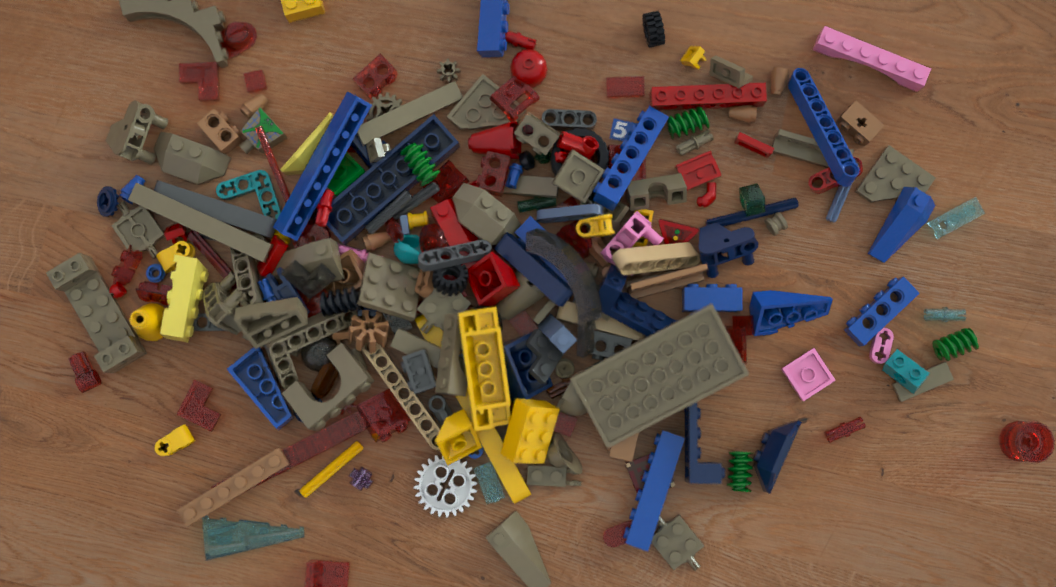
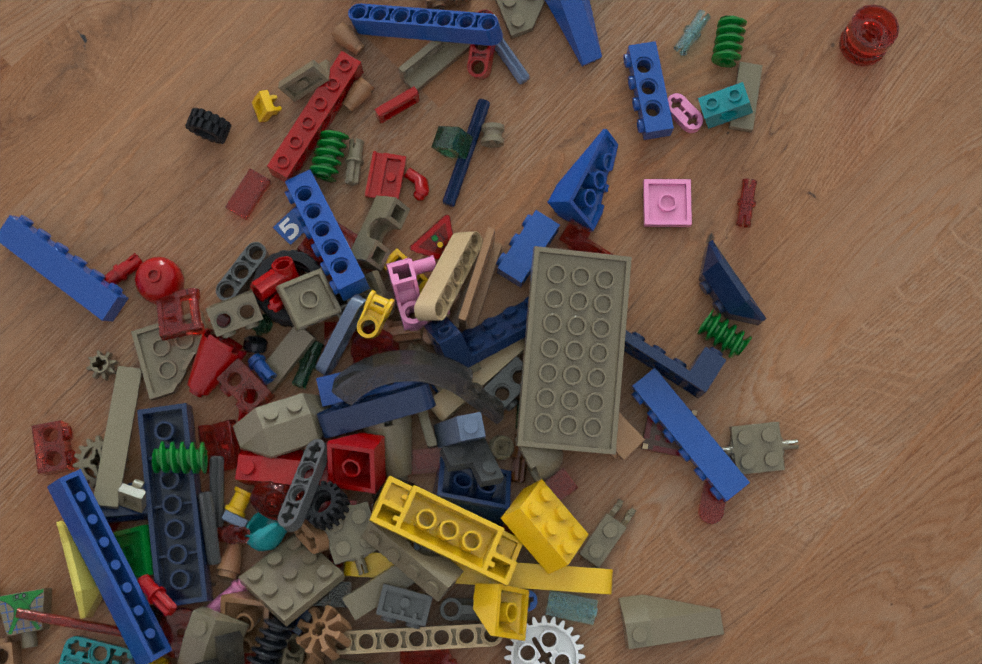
camera: 60 degrees left, 5 degrees down
dark tan piece [546,433,583,475] -> none
dark blue piece [699,223,758,278] -> none

